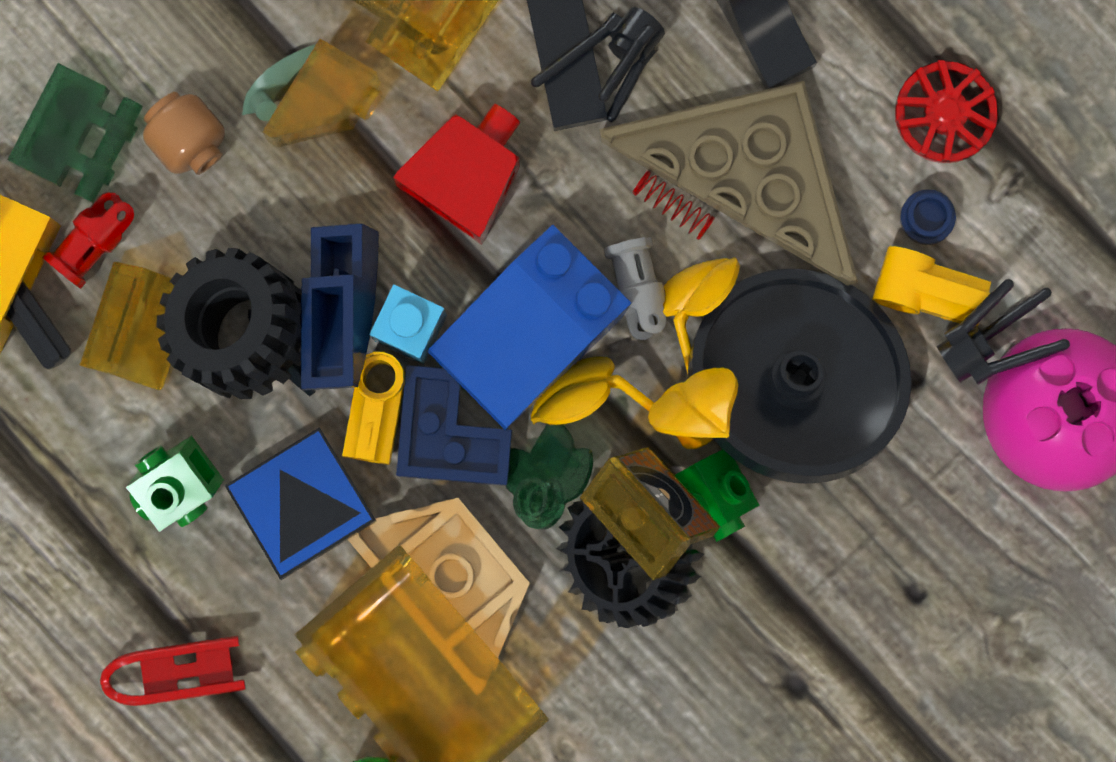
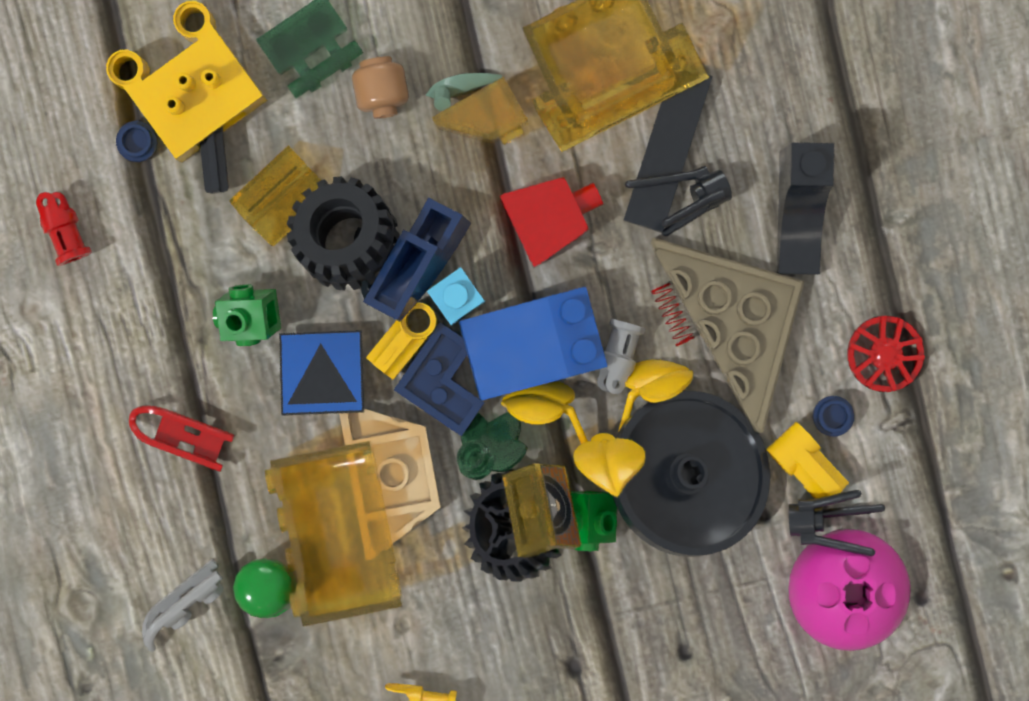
camera: 25 degrees right, 5 degrees up
red piece [42,192,134,289] -> none

